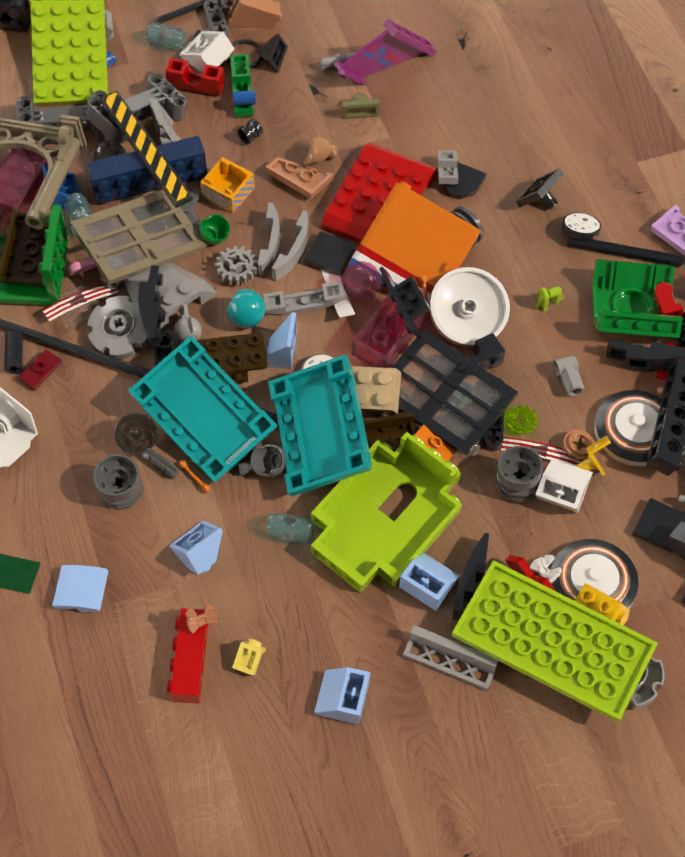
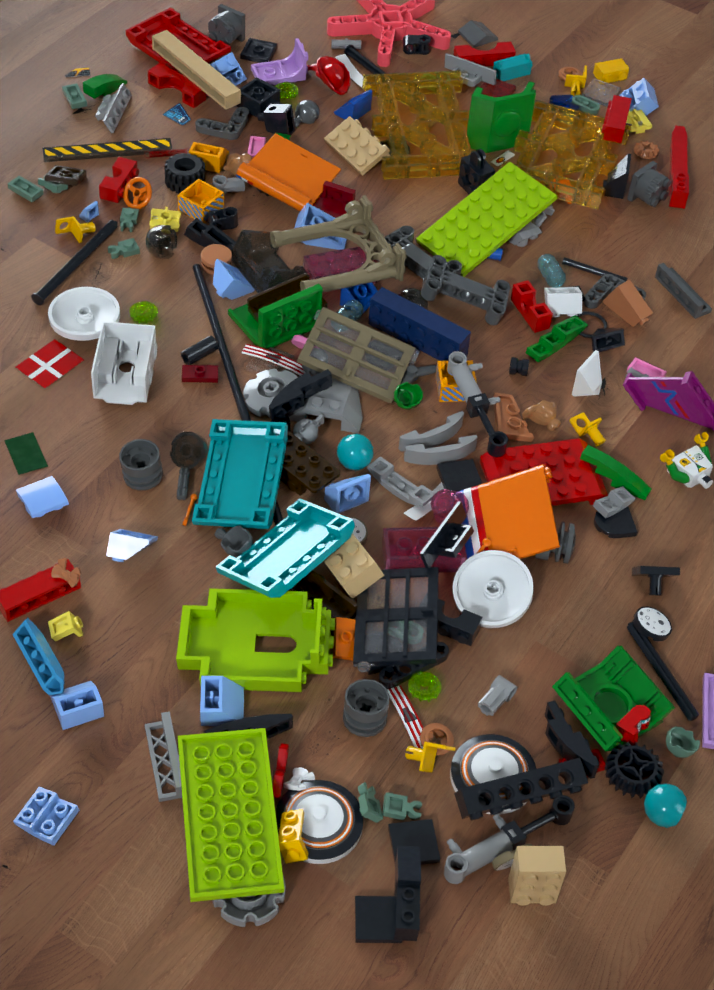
camera: 50 degrees right, 10 degrees down
tile [100,90,193,208] -> none
light grey slope [149,98,181,145] -> none
light grey gear [215,246,258,286] -> none
blue piece [233,90,256,106] -> none
clear light blue piece [266,512,314,544] -> none
olive tile [342,93,380,119] -> none
lime piece [535,287,564,312] -> none
white slope [536,459,593,513] -> none
none -> dark azure brick [12,618,64,695]
none -> light blue slope [13,787,80,845]
none -> sand green plate [358,782,383,823]
none -> sand green plate [382,792,422,820]
none -> piece [447,351,508,457]
none -> yellow bracket [569,413,606,447]
none -> white slope [572,350,602,397]
none -> green slope [580,445,652,500]
none -> bright pink tile [627,357,667,377]
none -> torso [660,432,713,489]

